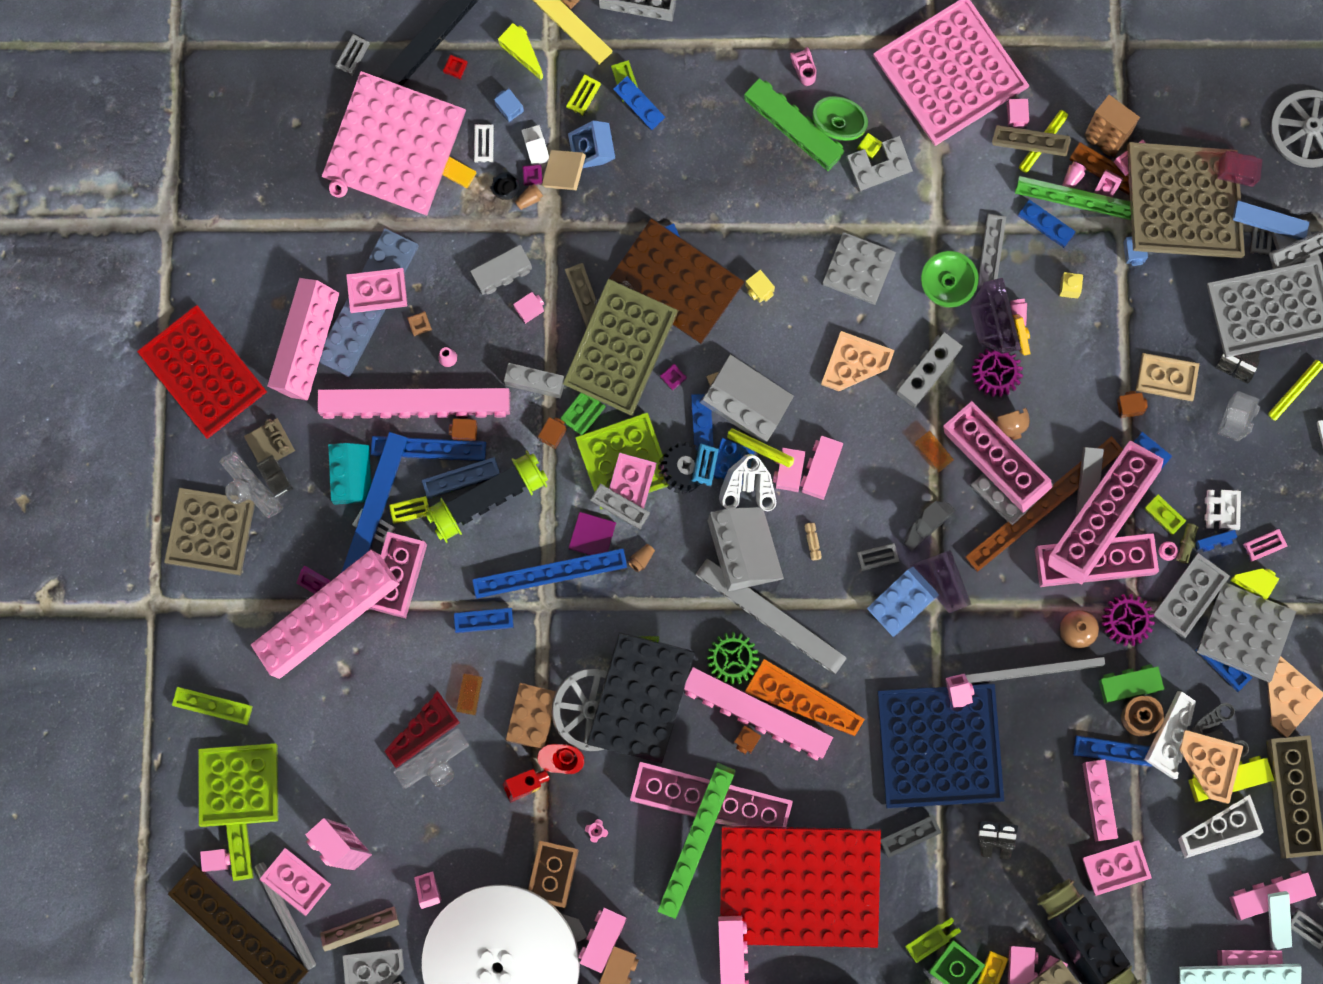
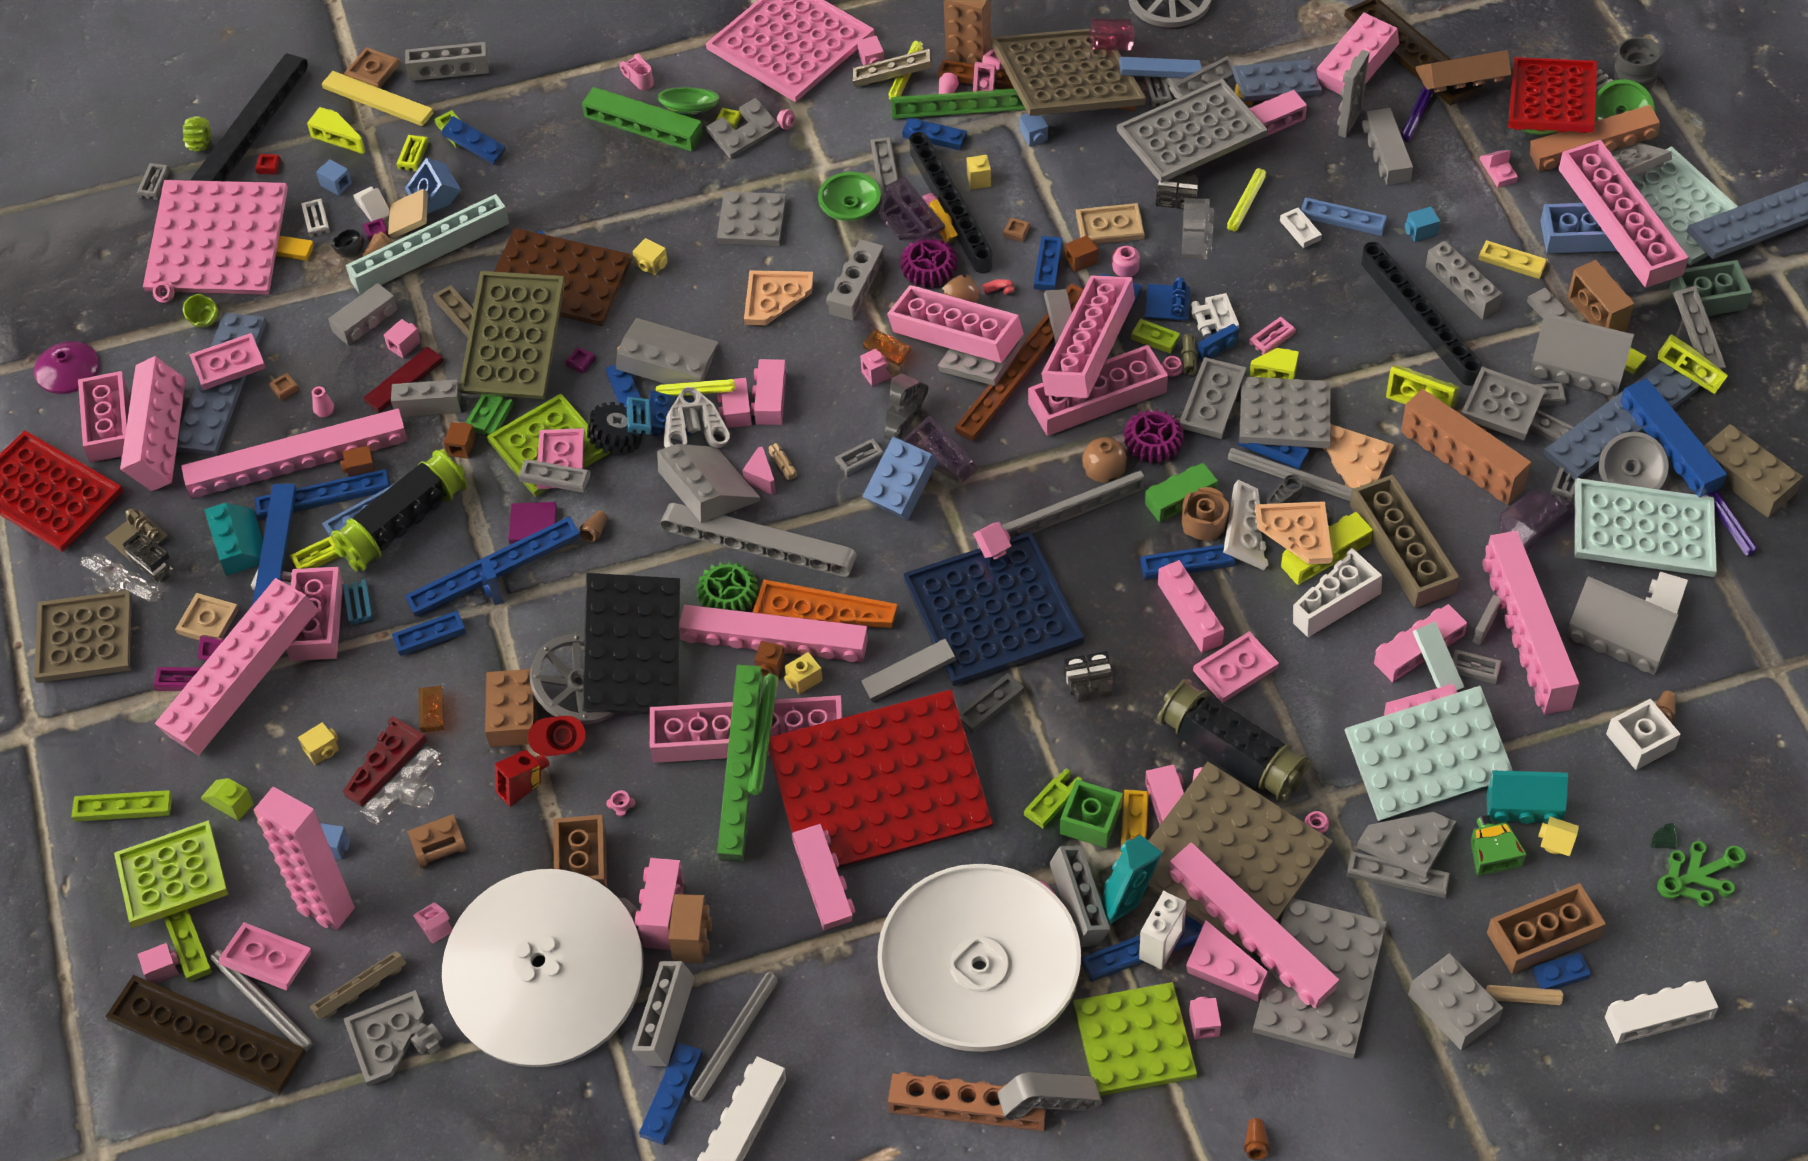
camera: 20 degrees left, 25 degrees down
none -> magenta dish [34,341,99,394]
none -> bright pink brick [78,371,130,463]
none -> magenta tile [153,667,201,691]
none -> tan tile [175,593,239,640]
none -> lime gear [182,117,212,151]
none -> lime hair [183,294,219,328]
none -> lime slope [201,778,254,821]
none -> light yellow brick [298,722,339,765]
none -> medium blue brick [320,823,350,860]
none -> dark azure tile [343,579,373,625]
none -> light aqua brick [346,194,509,295]
none -> dark red tile [363,346,443,413]
none -> medium nougat plate [407,814,467,868]
none -> blue plate [479,559,503,605]
none -> bright pink slope [742,447,776,495]
none -> bright green axle [748,673,778,796]
none -> bright pink plate [777,109,795,130]
none -> light yellow brick [784,652,823,695]
none -> bright pink brick [860,349,891,387]
none -> light grey tile [861,639,956,702]
none -> black beam [909,132,992,274]
none -> coral arm [982,279,1015,295]
none -> medium nougat tile [1003,217,1030,242]
none -> blue plate [1034,236,1062,290]
none -> bright pink head [1112,246,1140,277]
none -> blue hinge [1145,277,1190,321]
none -> light grey axle [1228,448,1354,501]

